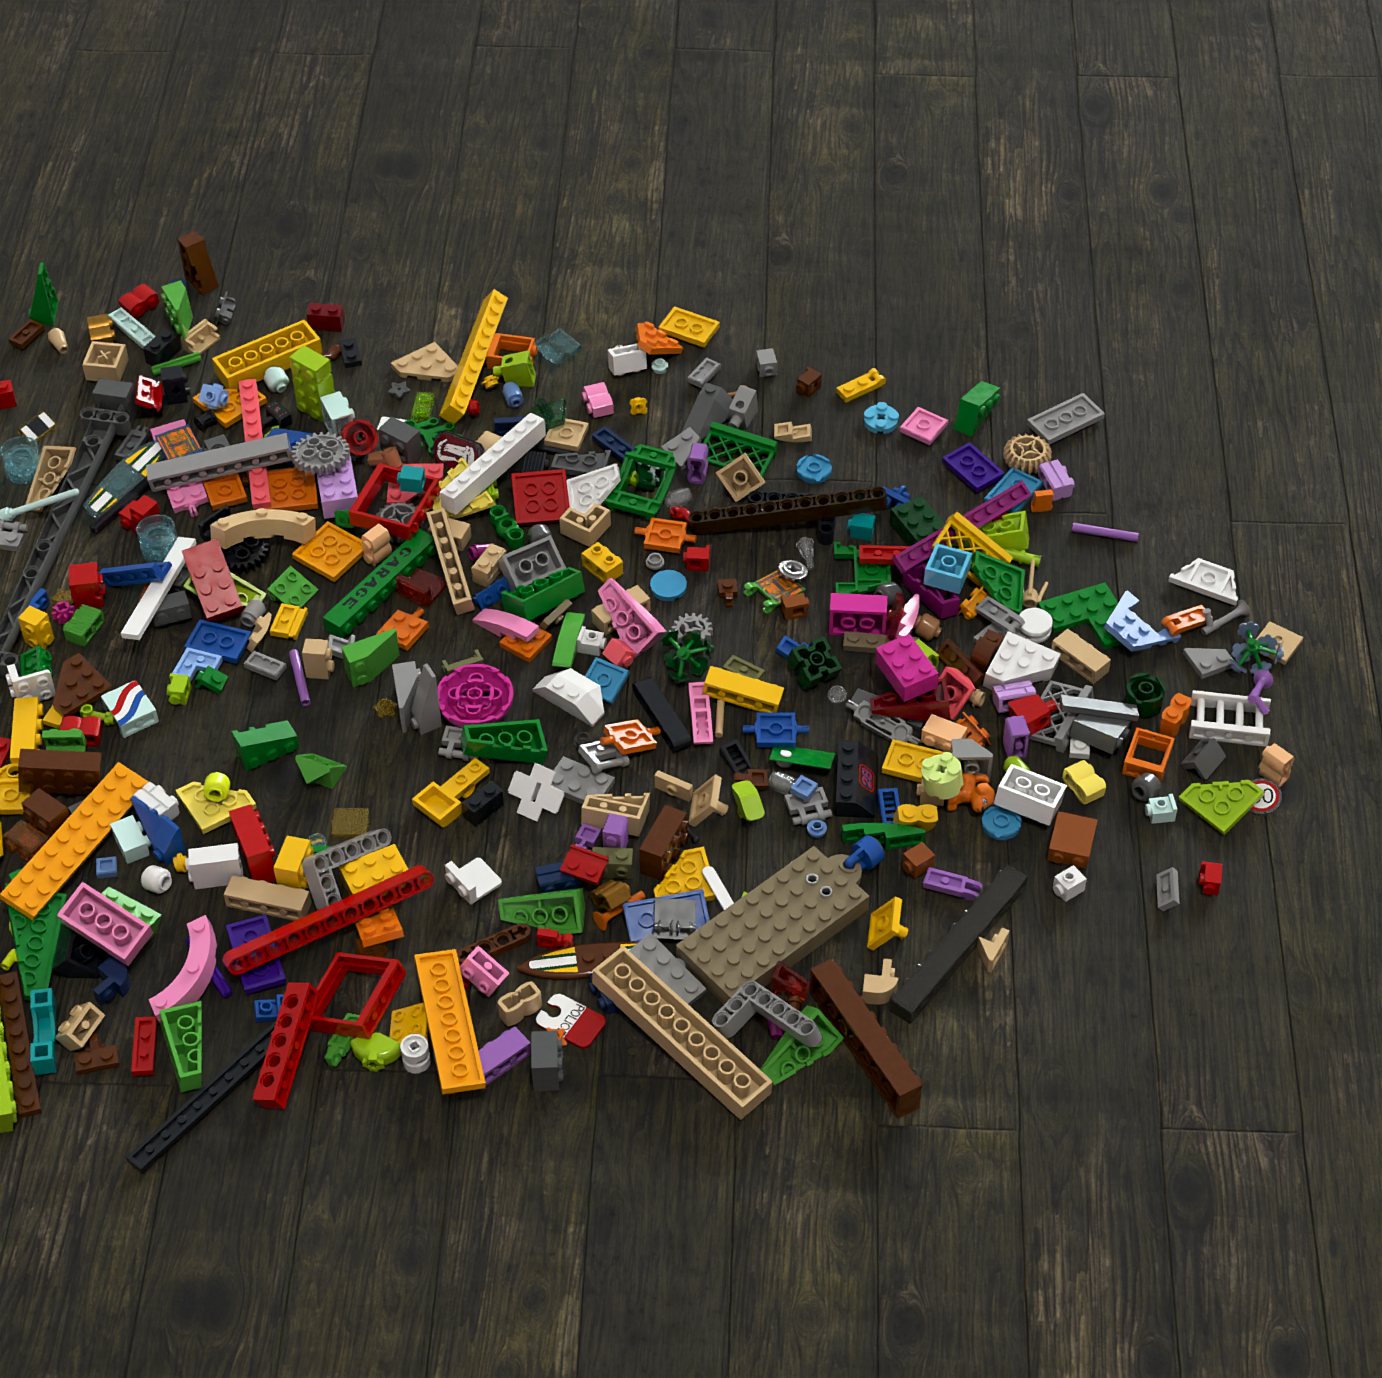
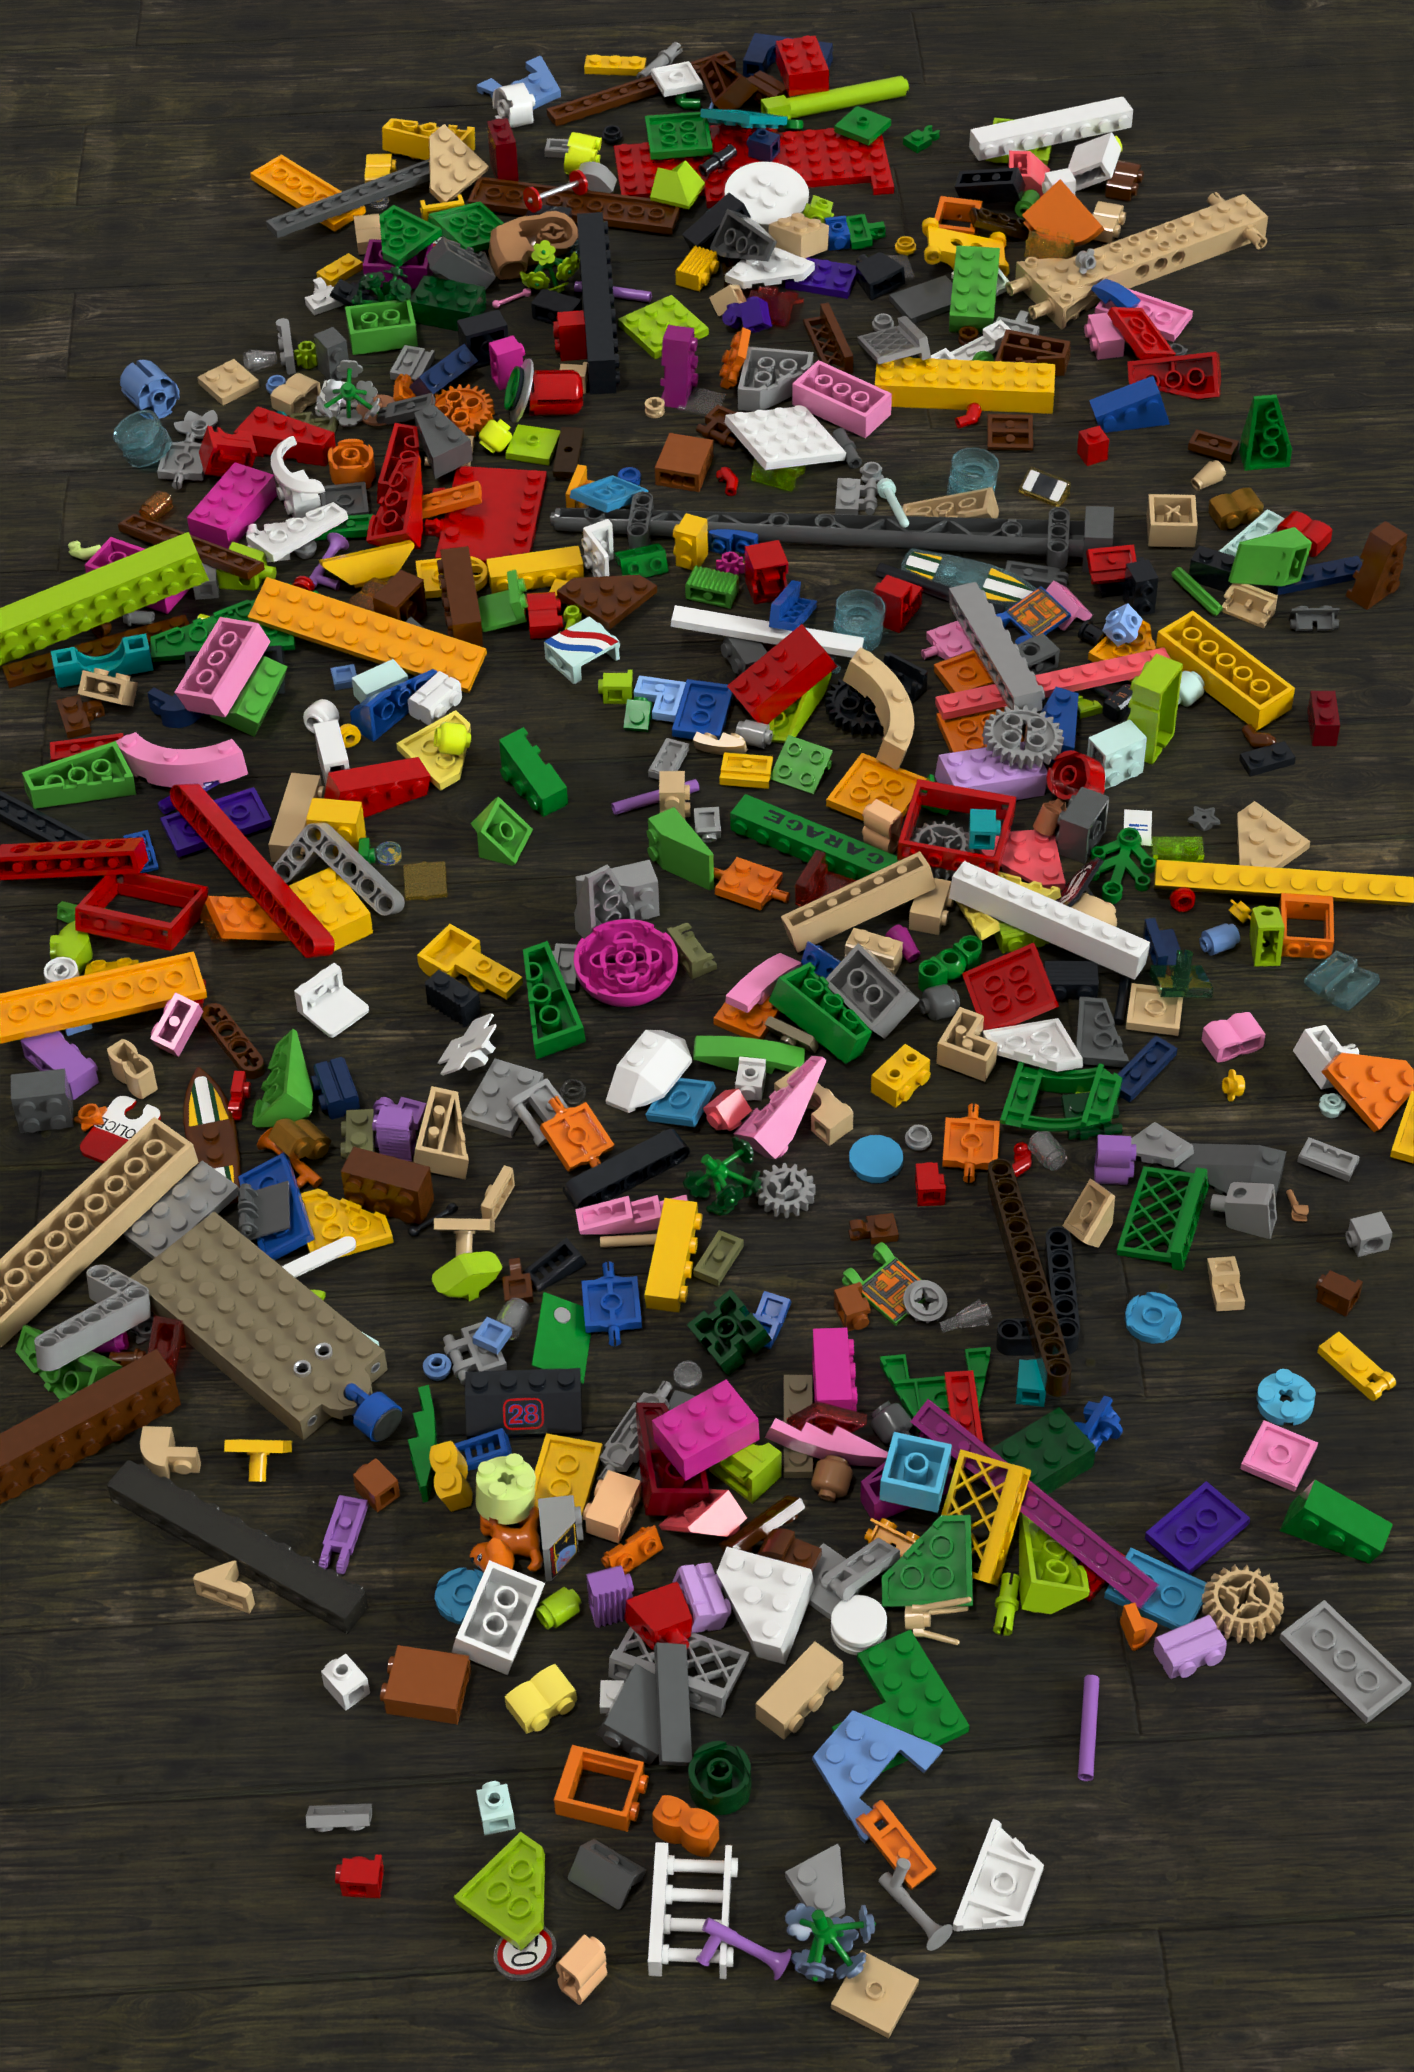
camera: 85 degrees right, 0 degrees up
red plate [560,844,609,886] -> none
tan plate [969,689,986,707] -> none
dark grey head [1131,773,1161,801] -> none

